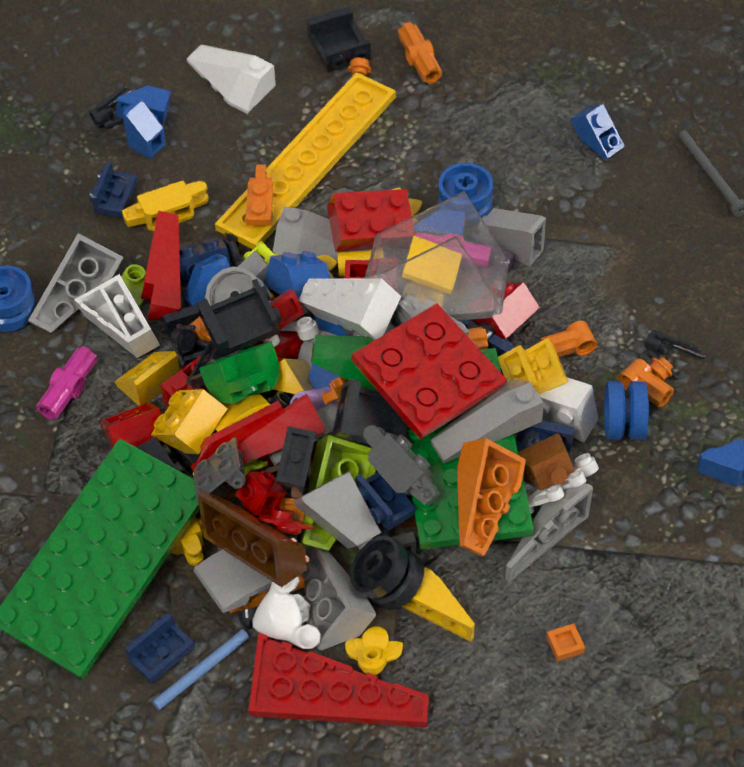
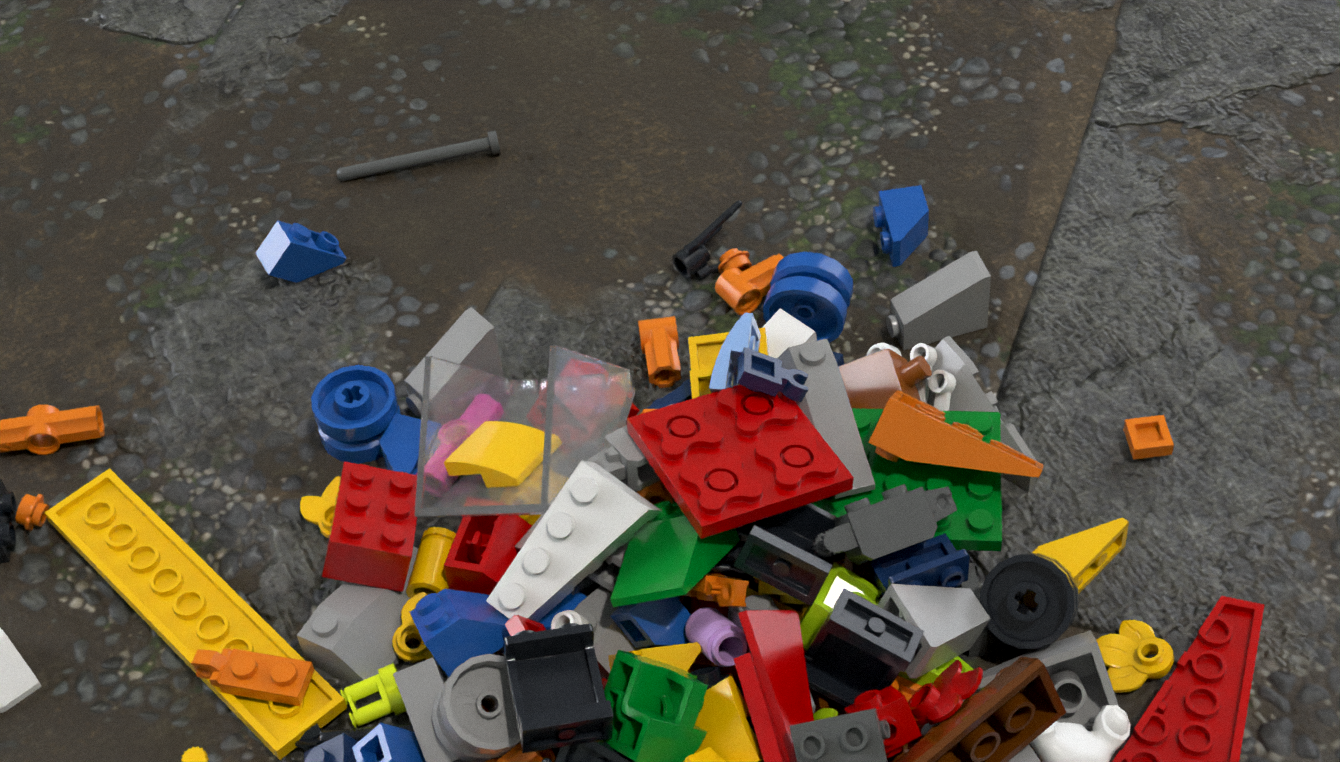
camera: 75 degrees left, 5 degrees down
none -> light blue slope [709,313,761,393]
none -> dark blue plate [737,347,809,402]
none -> light grey slope [886,251,991,350]

